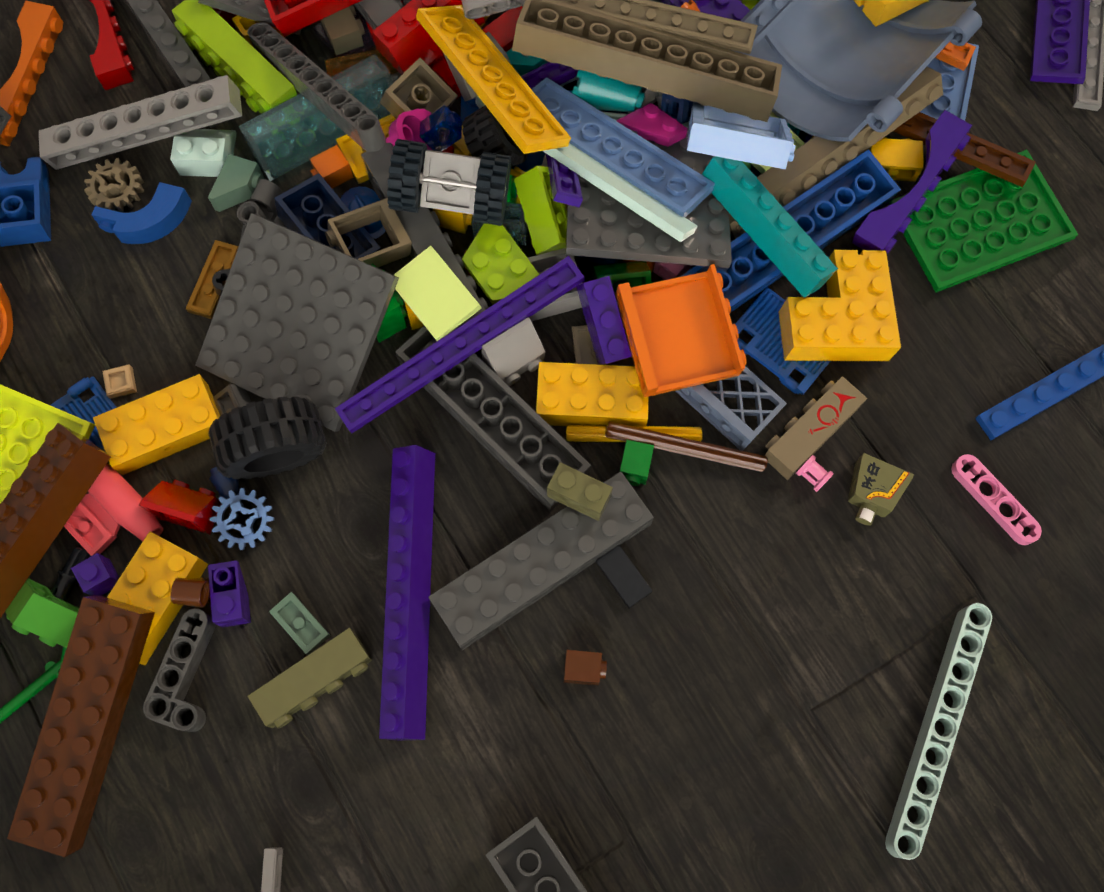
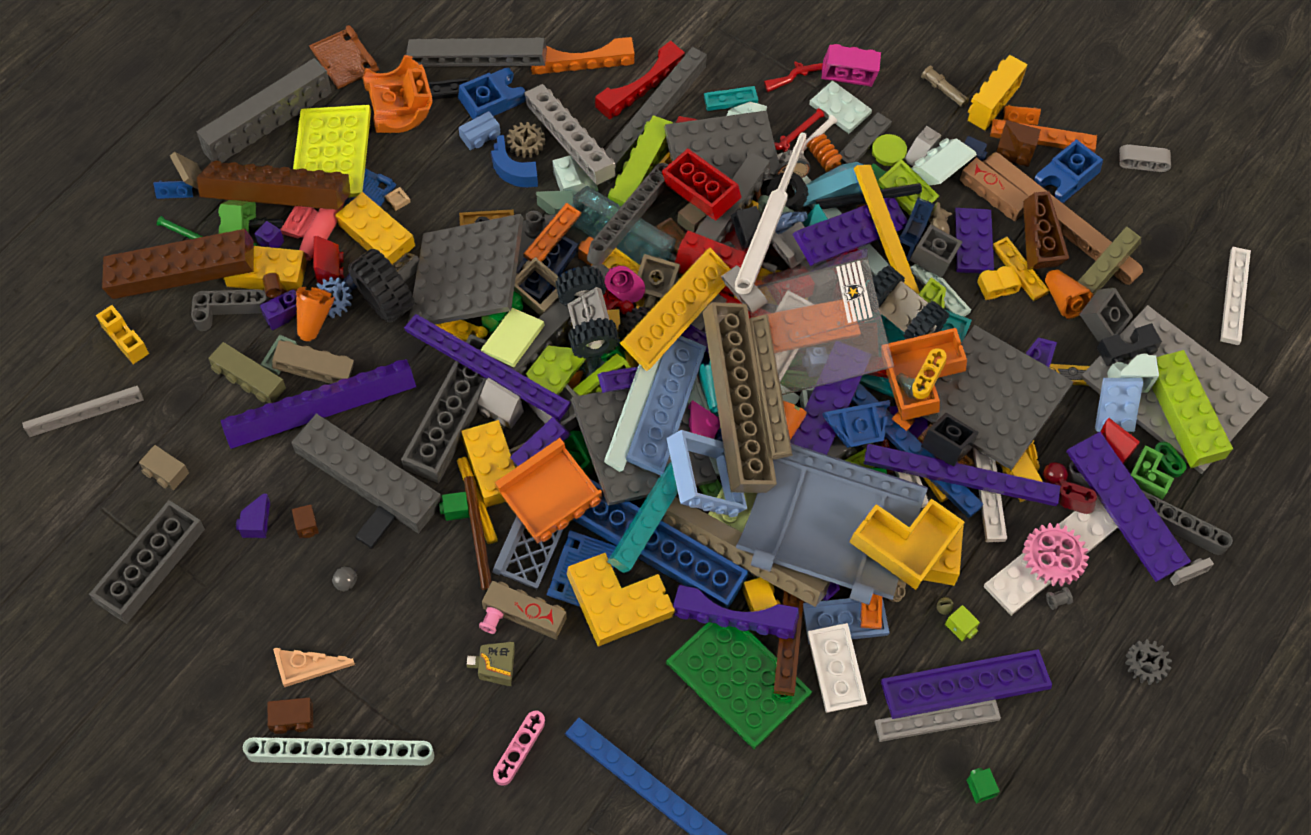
camera: 65 degrees right, 10 degrees down
clear blue brick [419,105,462,152] -> none
olive brick [547,462,613,521] -> none
none -> yellow arch [96,305,149,364]
none -> dark tan brick [139,445,189,491]
none -> dark purple slope [236,494,270,538]
none -> reddish brown brick [267,698,313,734]
none -> dark tan brick [272,340,354,384]
none -> light nougat wing [273,648,355,687]
none -> orange cone [296,287,335,341]
none -> dark grey piece [332,566,358,592]
none -> yellow plate [435,320,489,342]
none -> medium blue brick [458,111,500,150]
none -> orange tile [523,203,581,262]
none -> white plate [807,623,867,713]

